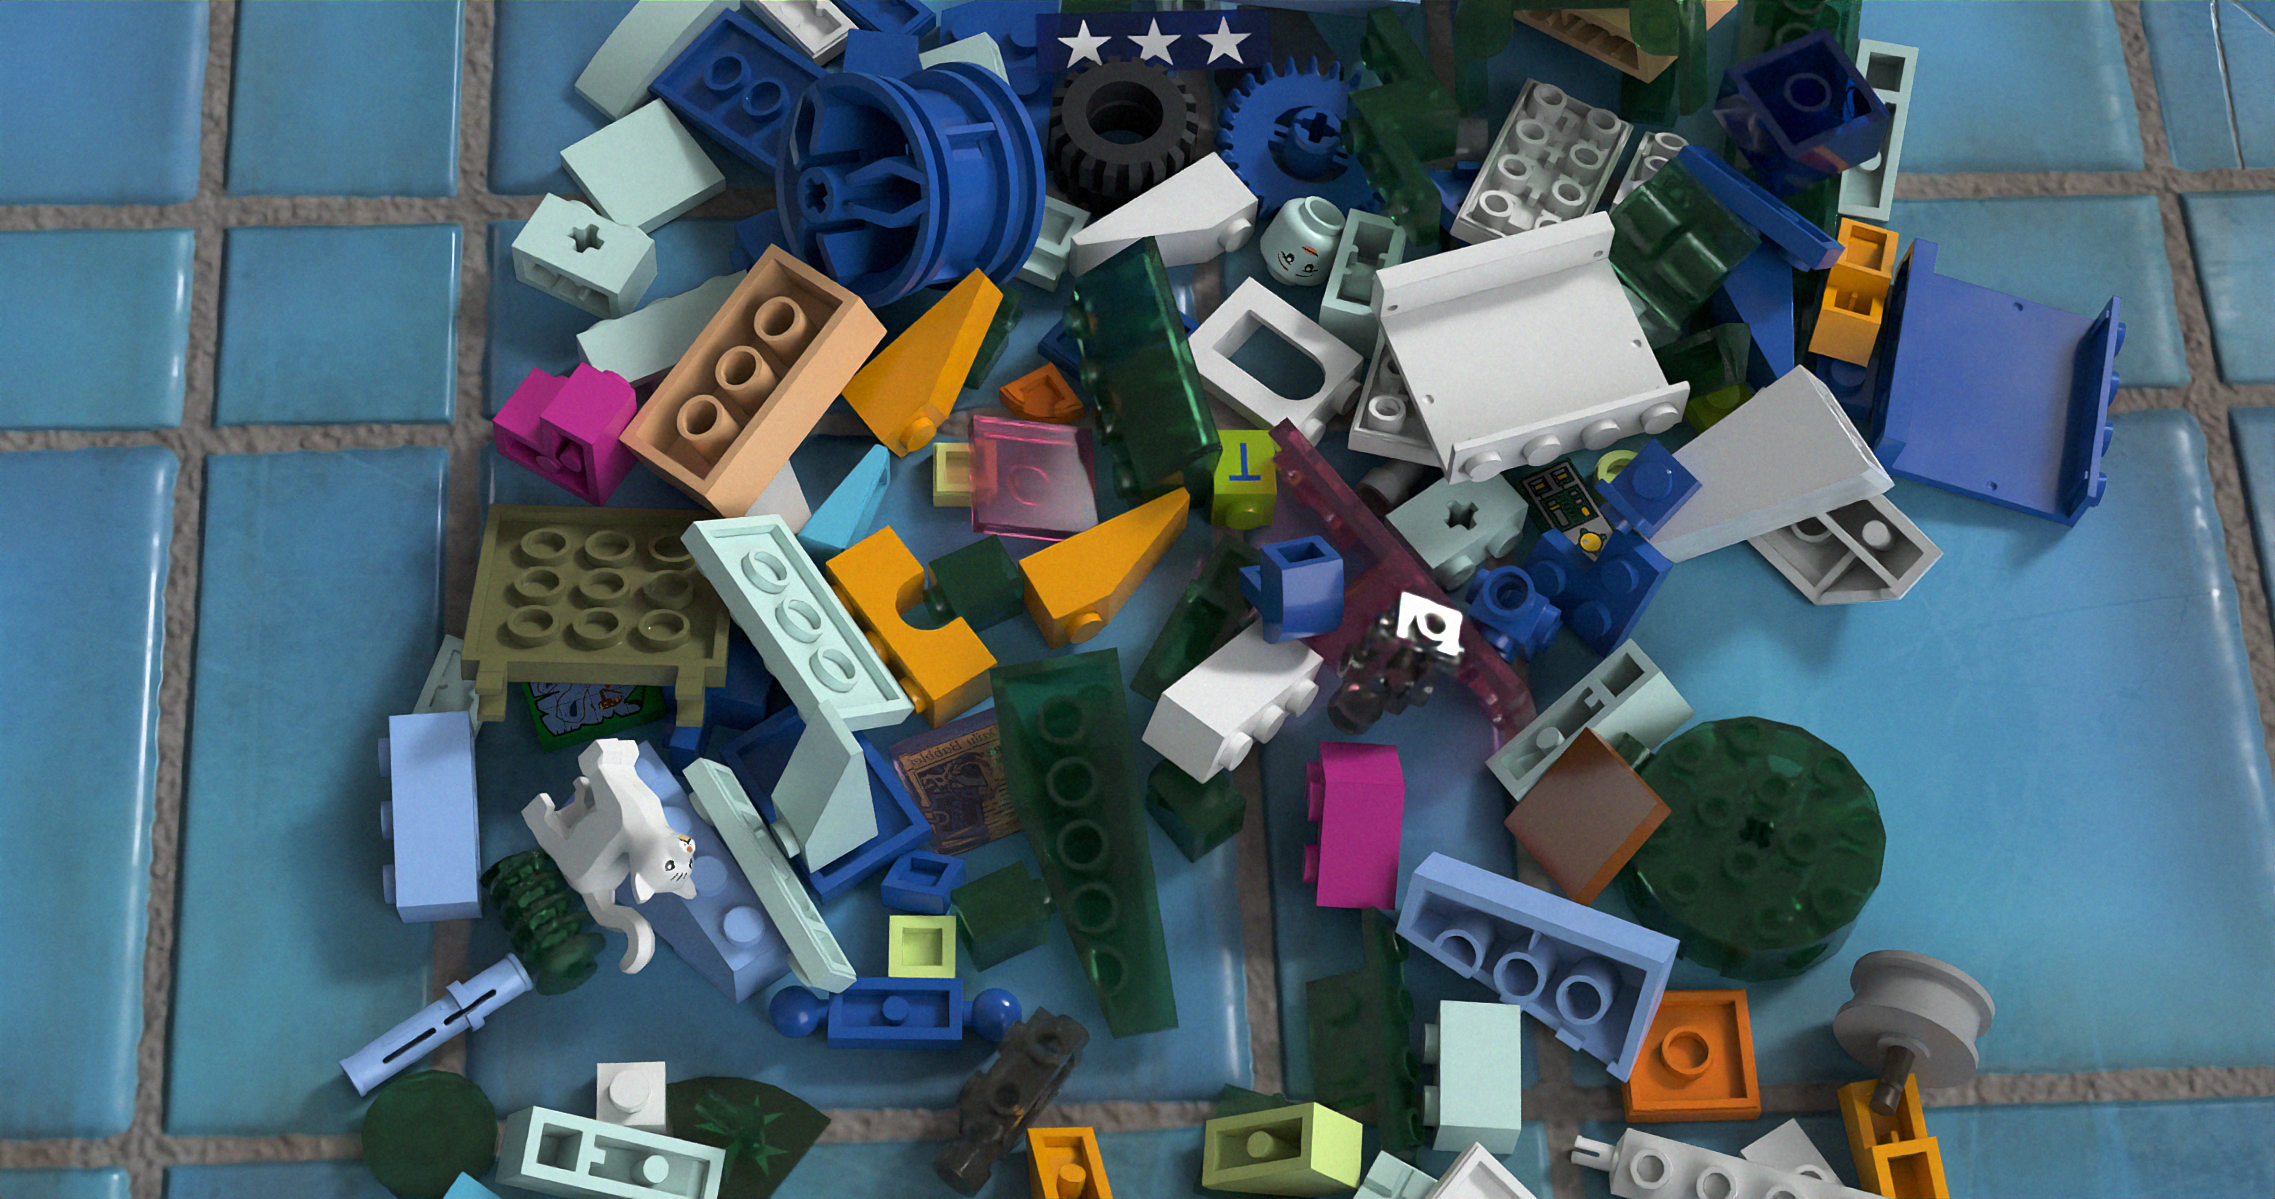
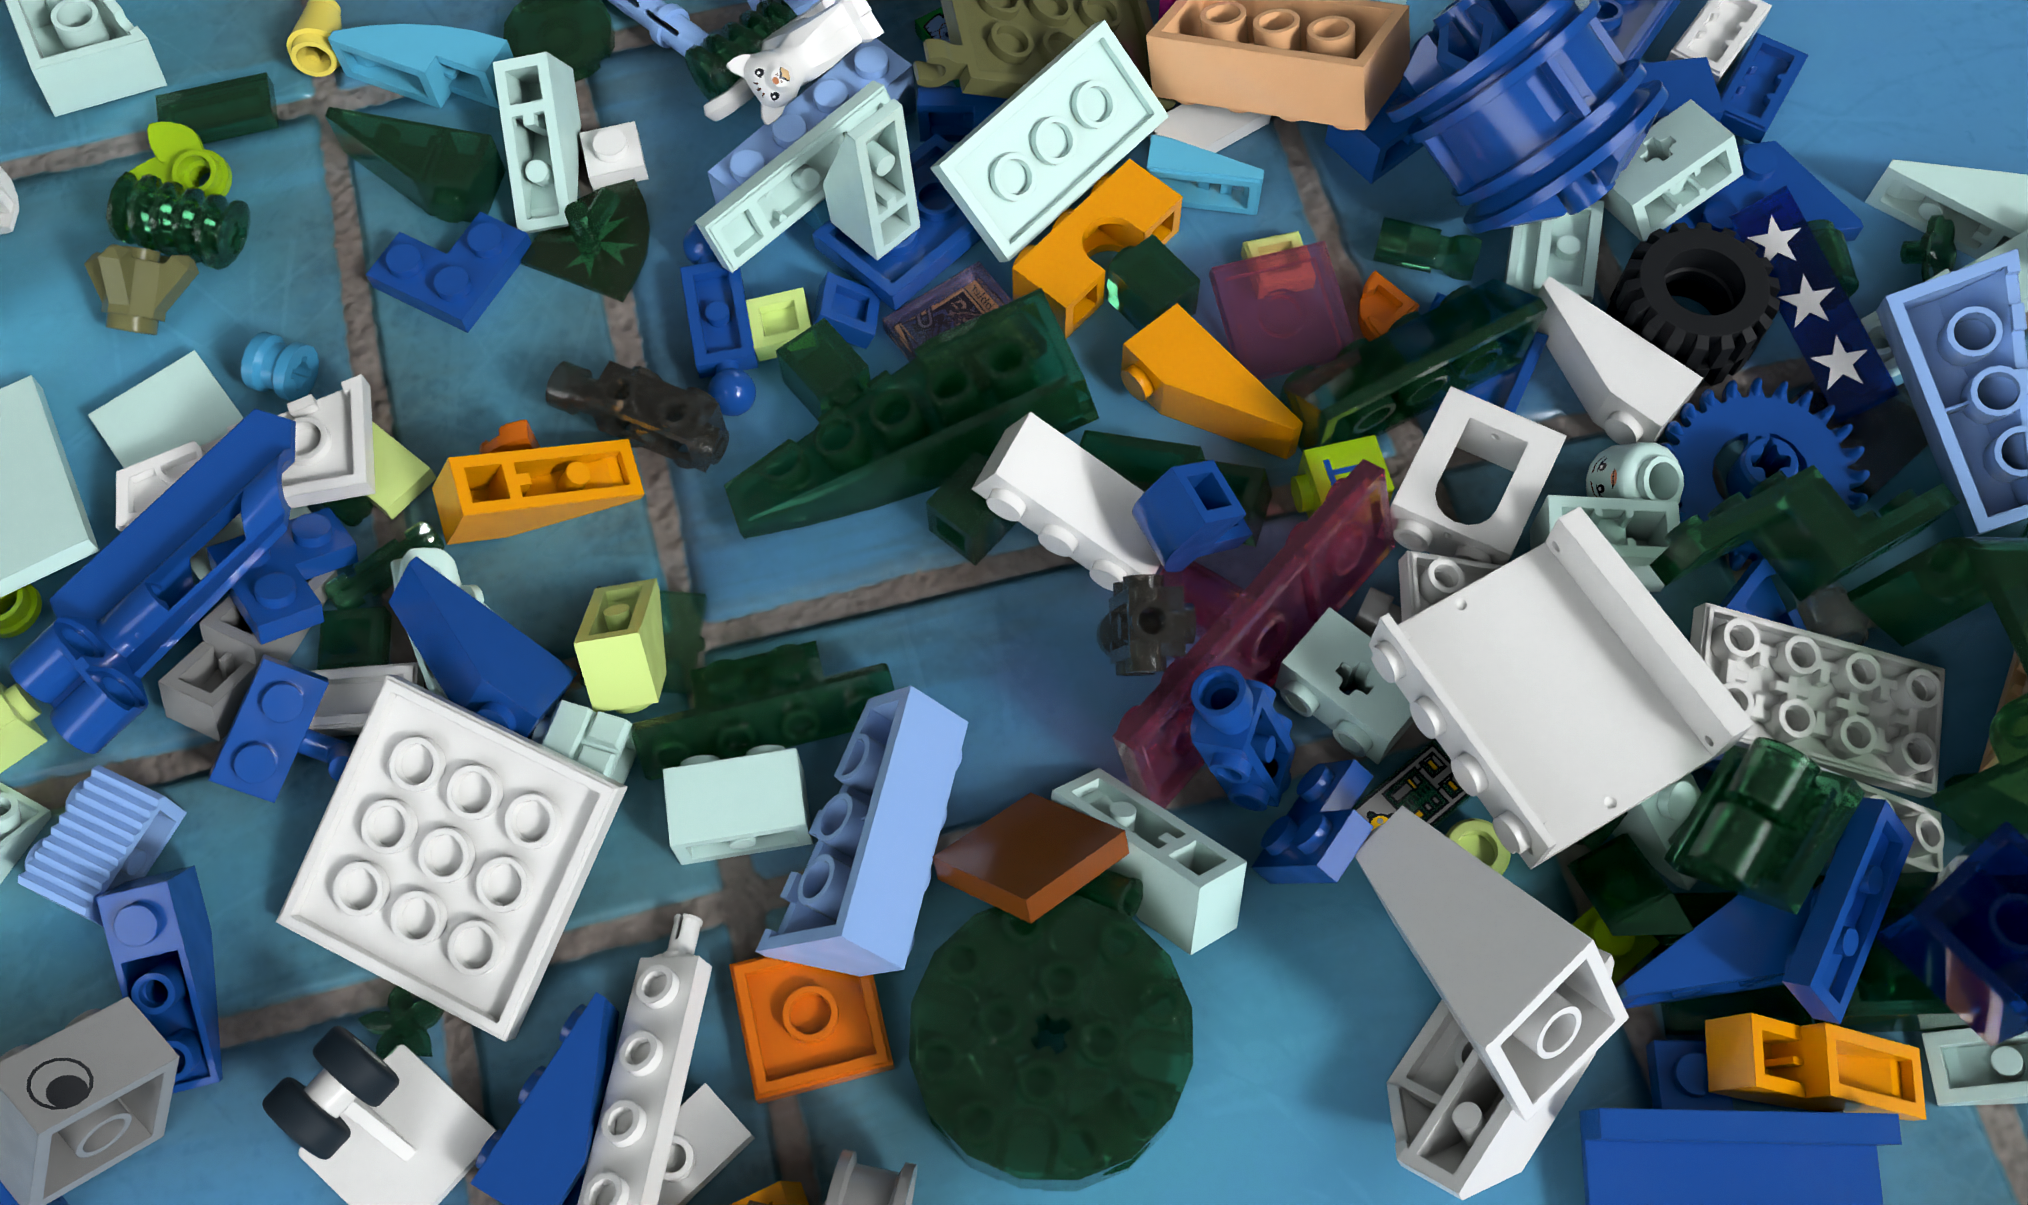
camera: 85 degrees right, 5 degrees up
light orange slope [840,267,1003,459] -> none
dark pink brick [1302,741,1405,910] -> none
blue bracket [1593,438,1703,540] -> none

